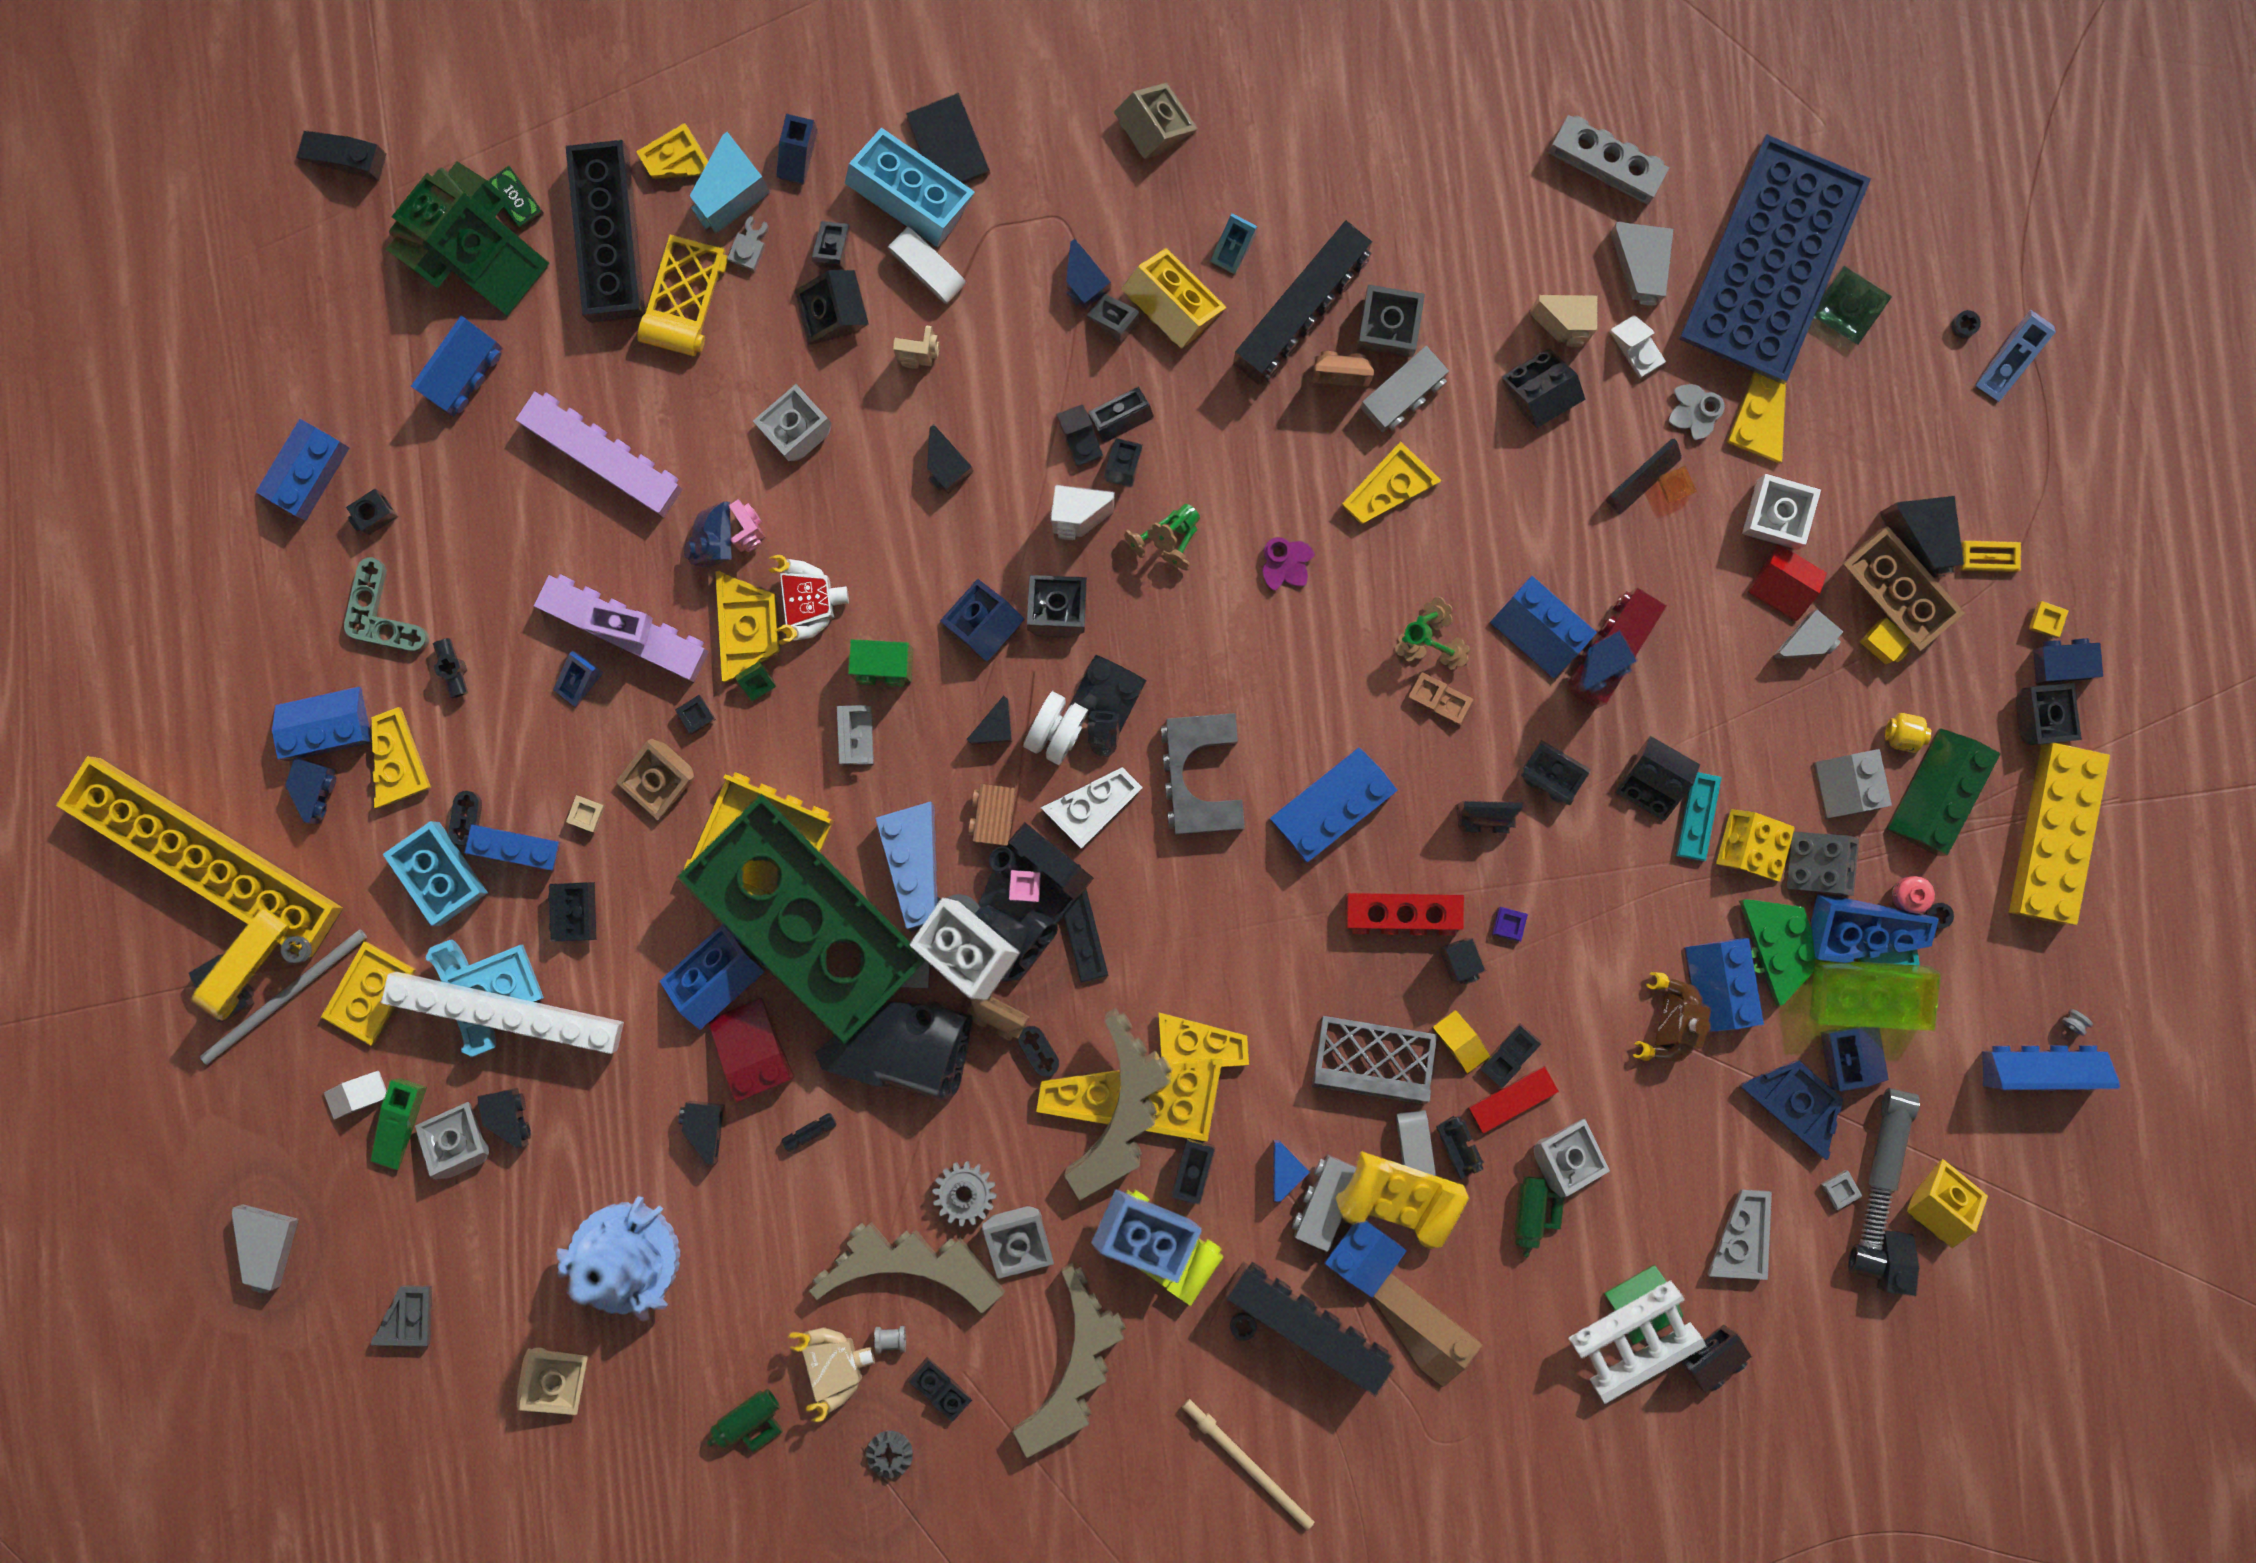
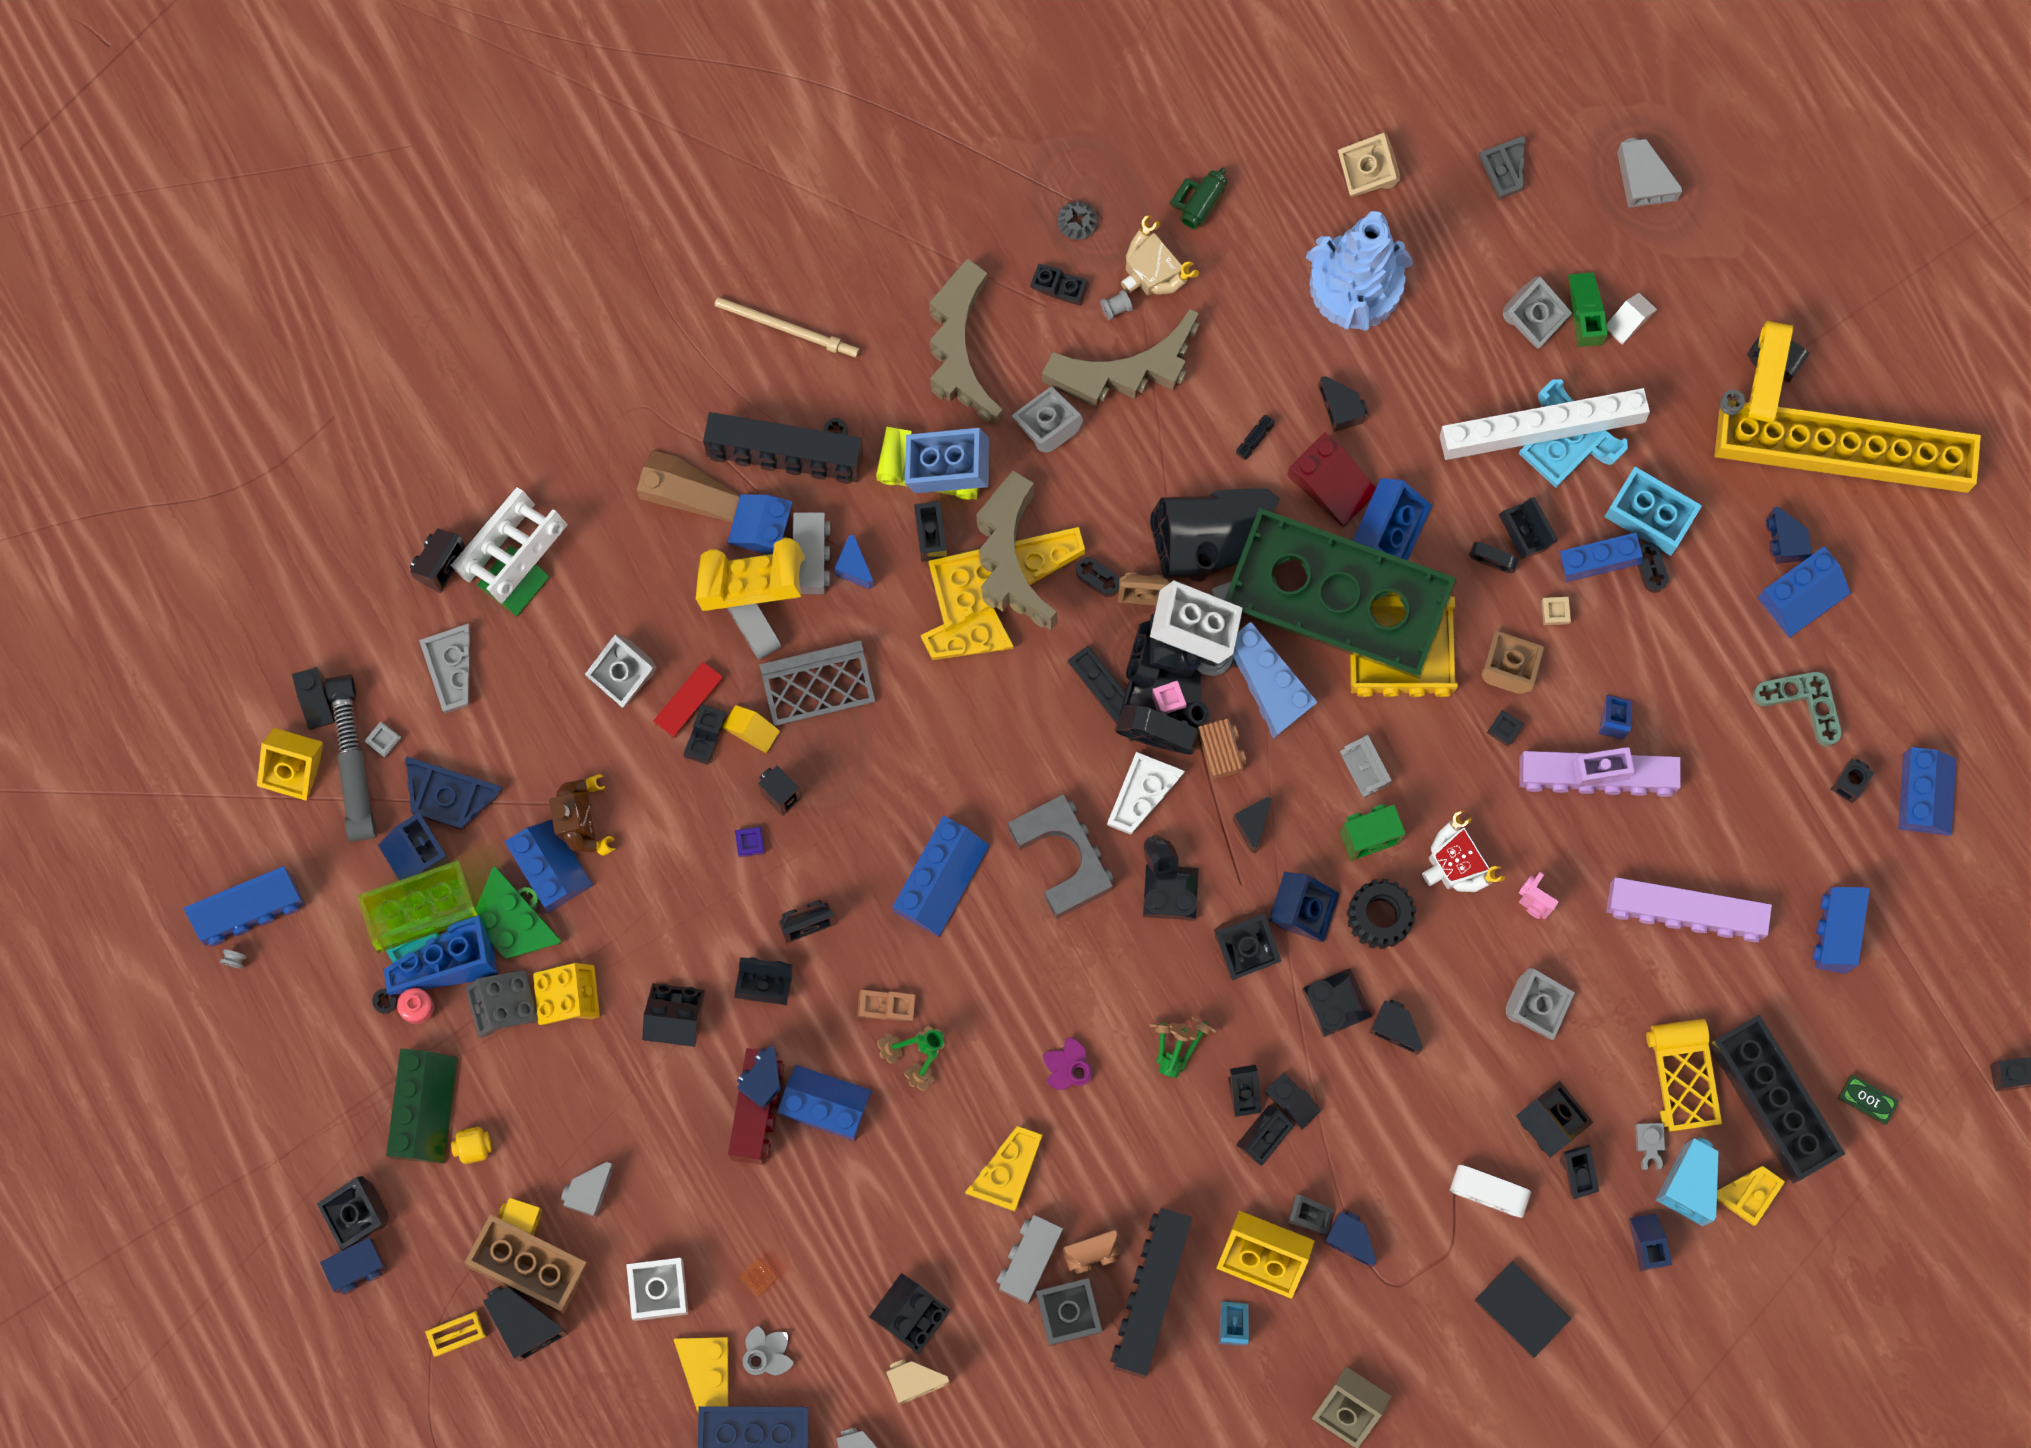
camera: 155 degrees right, 10 degrees down
light grey piece [200,929,367,1065] -> none
yellow tile [321,942,416,1046] -> none
yellow wing [371,707,431,809] -> none
dark green piece [386,161,550,316] -> none
black axle [433,638,469,698] -> none
black slope [477,1088,531,1148] -> none
dark blue slope [684,502,732,567] -> none
yellow wing [715,571,779,682] -> none
dark green plate [735,661,776,701] -> none
medium azure slope [845,128,975,247] -> none
tan bracket [893,326,940,368] -> none
light grey gear [932,1161,997,1226] -> none
white wheel [1023,691,1088,766] -> none
white slope [1051,485,1114,540] -> none
red brick [1345,893,1464,935] -> none
black hinge [1436,1115,1484,1179] -> none
dark green piece [1514,1176,1565,1258] -> none
black slope [1606,438,1682,514] -> none
white slope [1610,315,1666,379] -> none
teal tile [1676,772,1722,862] -> none
red slope [1748,544,1827,622] -> none
light grey slope [1814,749,1892,818] -> none
yellow brick [2009,743,2110,925] -> none
yellow plate [2029,601,2069,638] -> none
none -> black slope [1302,969,1372,1038]
none -> black tyre [1347,879,1416,949]
none -> black beam [1469,542,1519,573]

